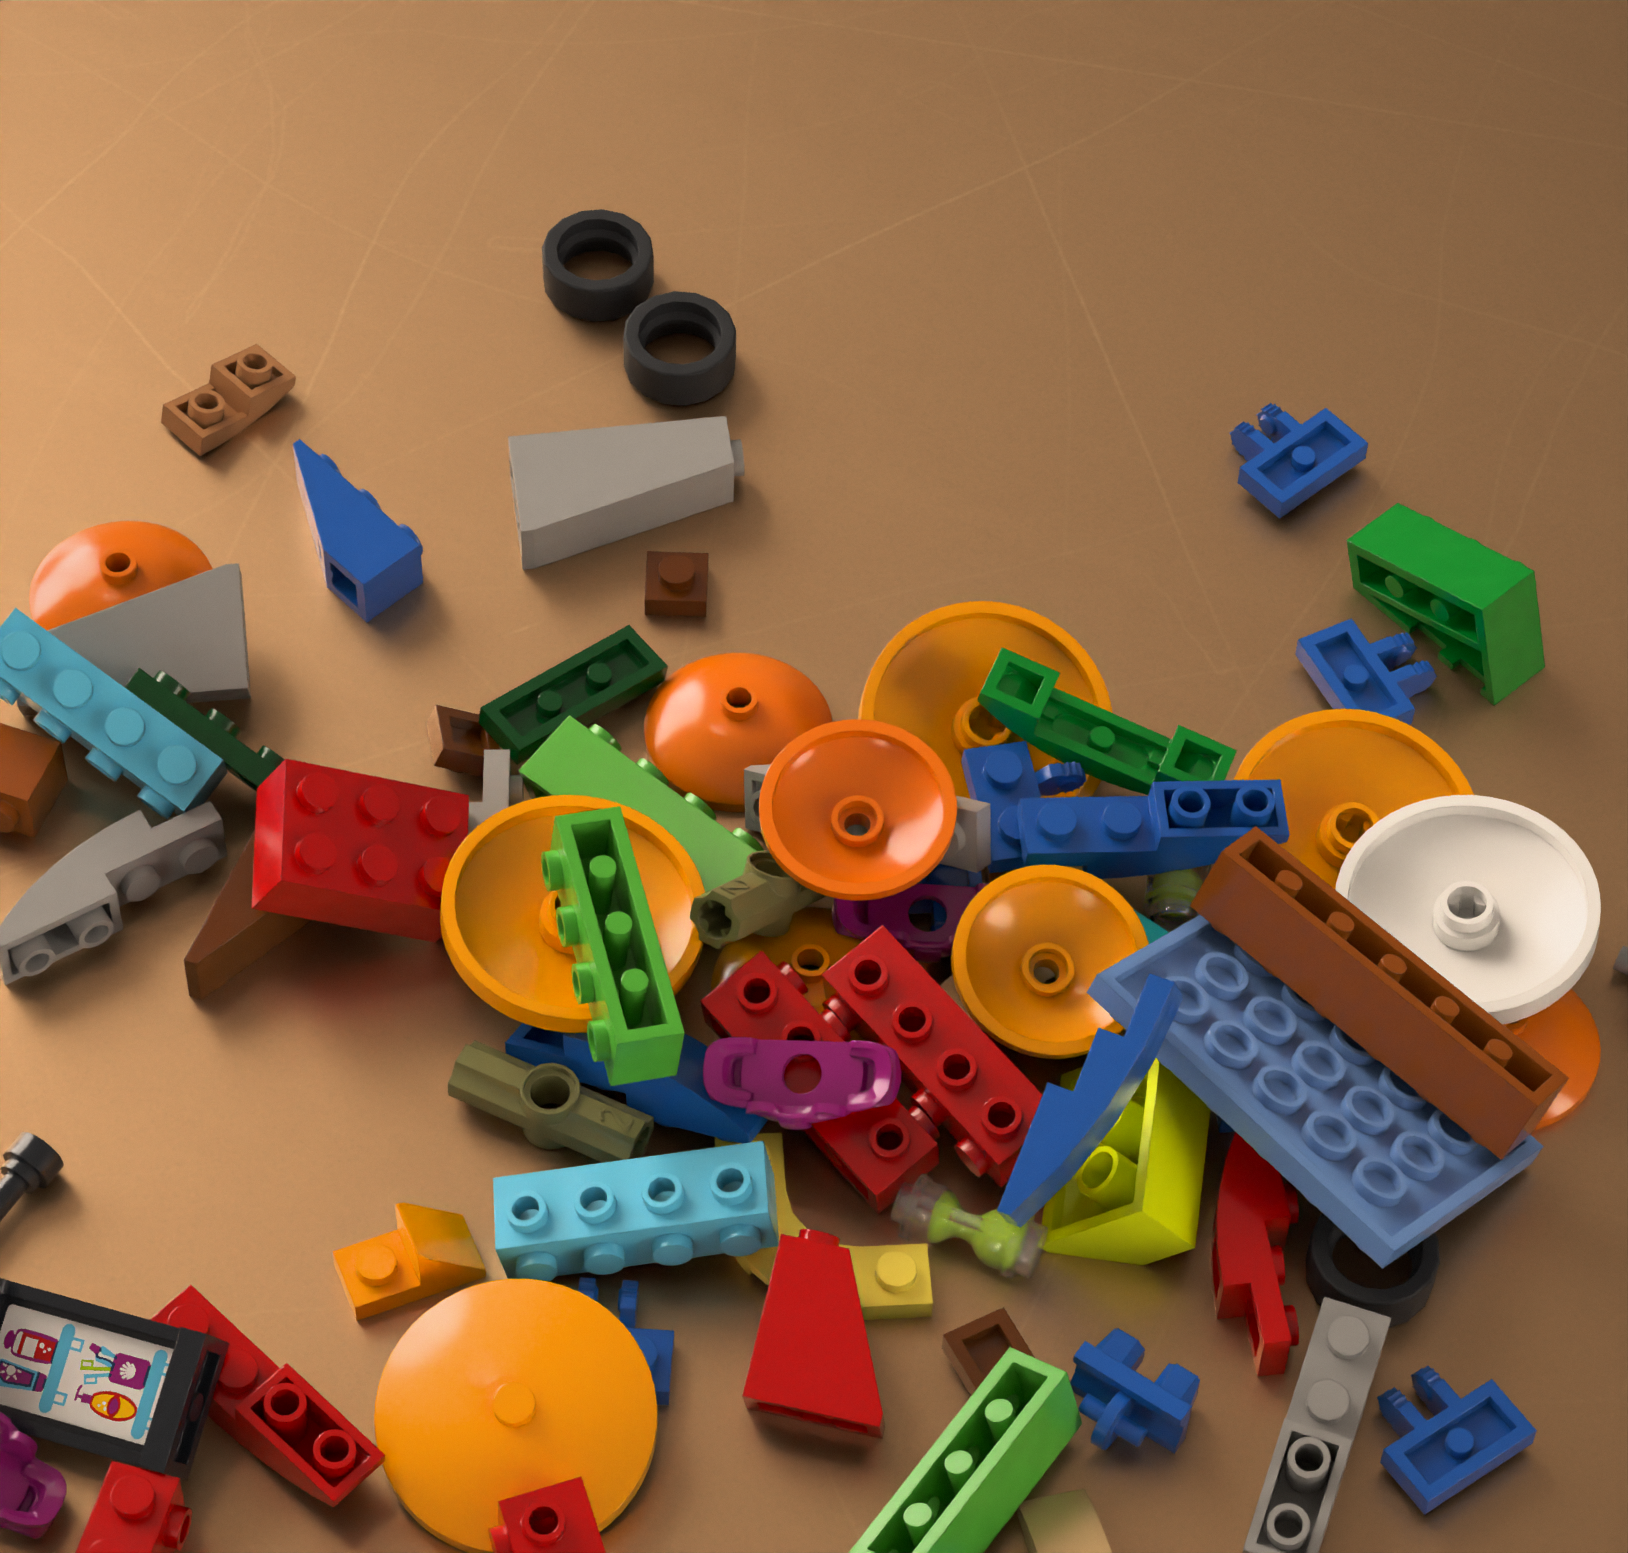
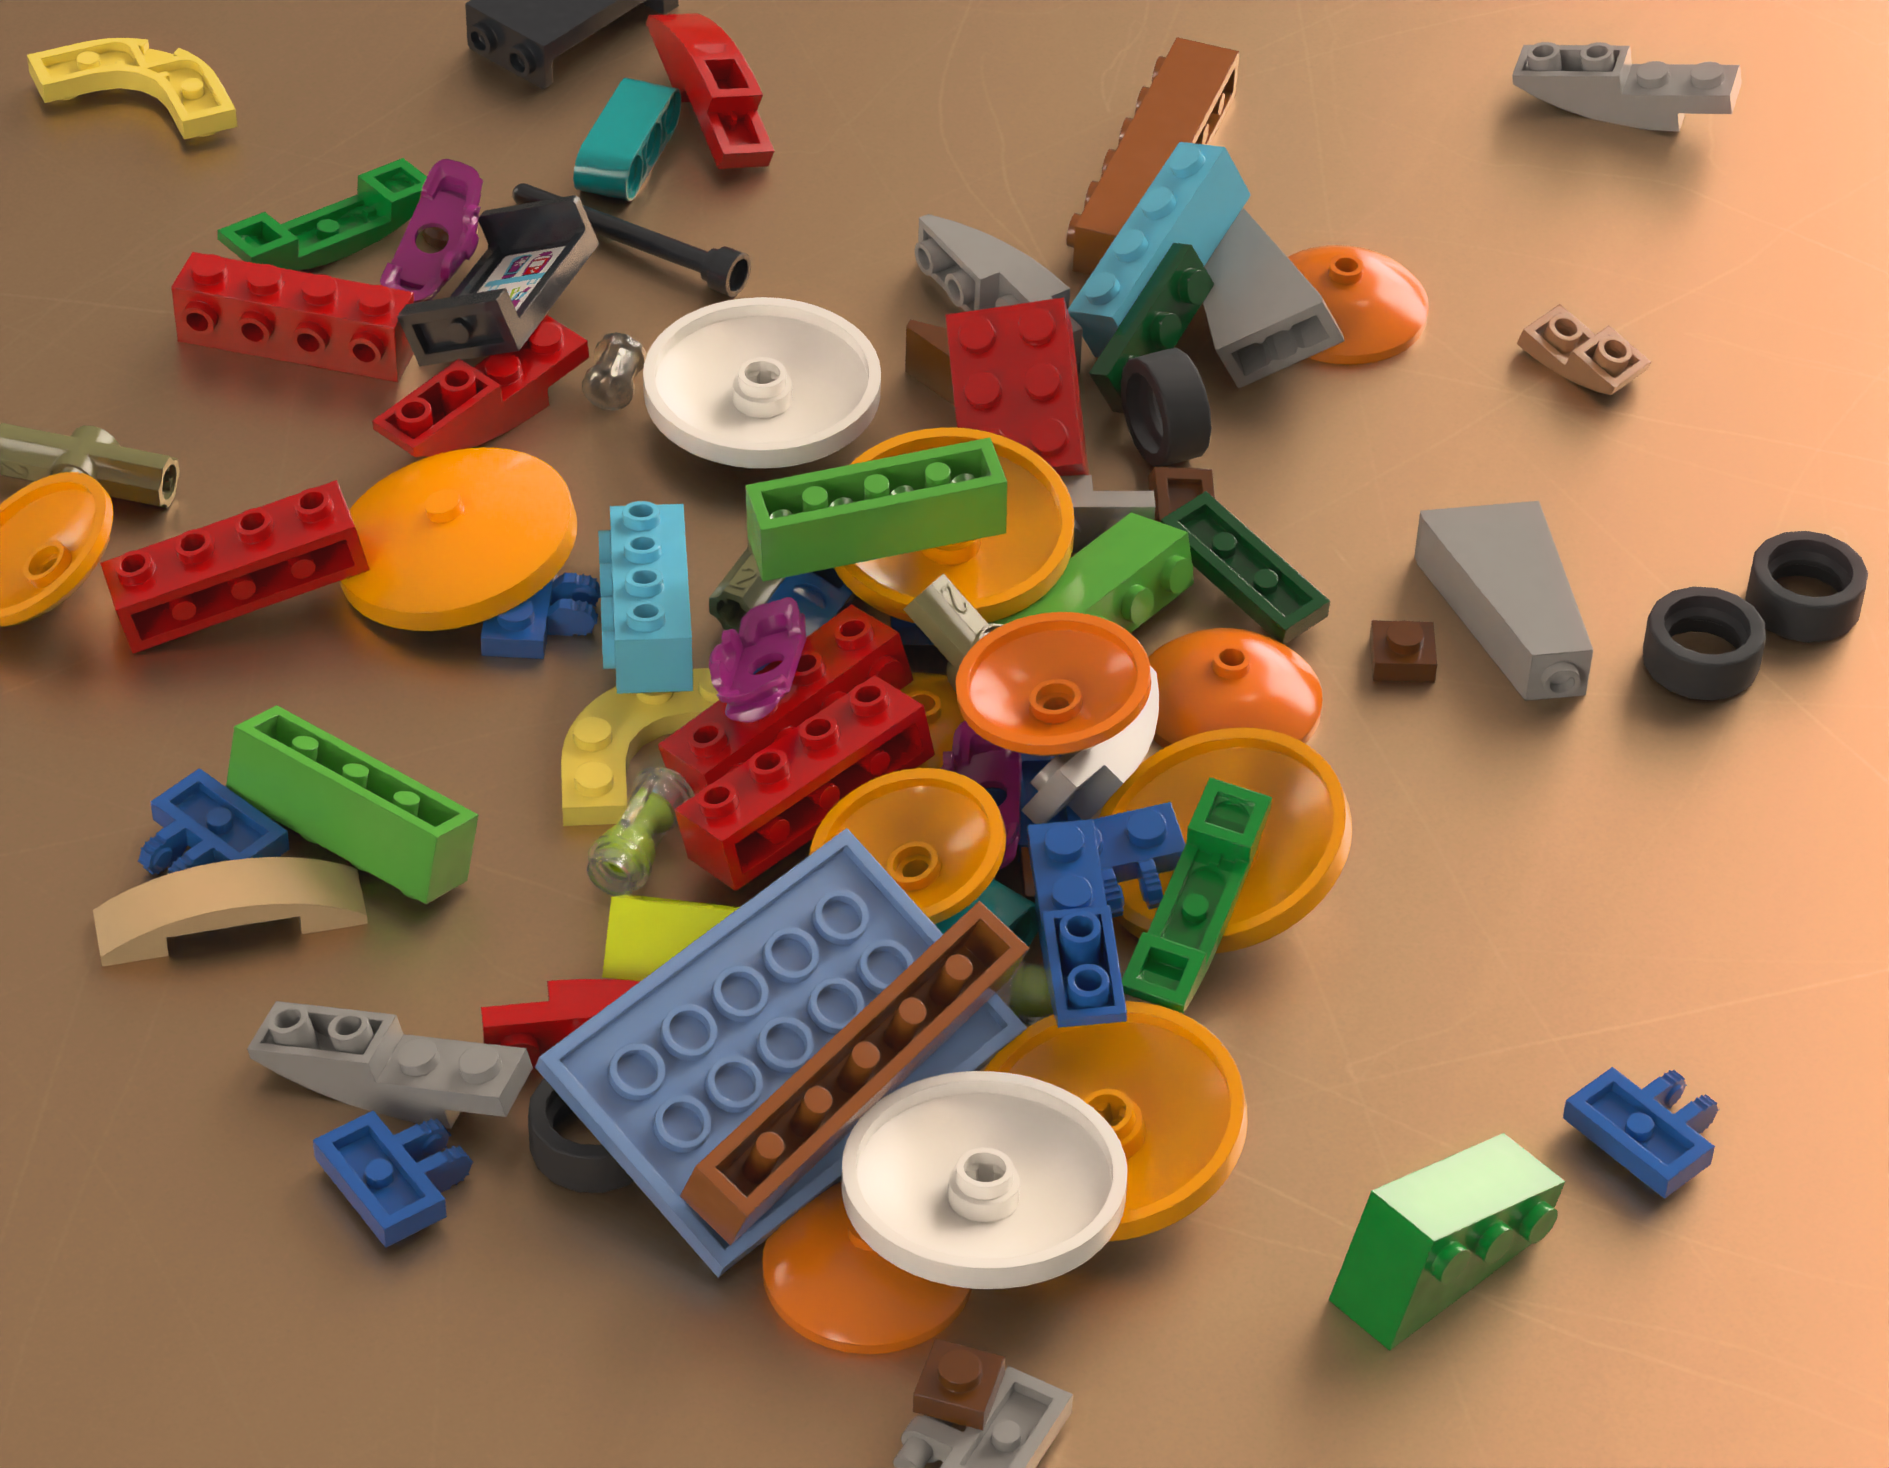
camera: 90 degrees right, 10 degrees down
blue slope [293,439,423,623] -> none
light orange slope [333,1202,486,1321] -> none
red slope [742,1229,885,1439] -> none
reddish brown plate [942,1307,1035,1396] -> none
blue slope [997,973,1183,1228] -> none
blue hips [1070,1328,1200,1454] -> none
blue hinge [1295,618,1437,725] -> none
none -> clear smoke bush [582,332,646,411]
none -> white dish [643,297,881,469]
none -> black tyre [1121,348,1212,467]

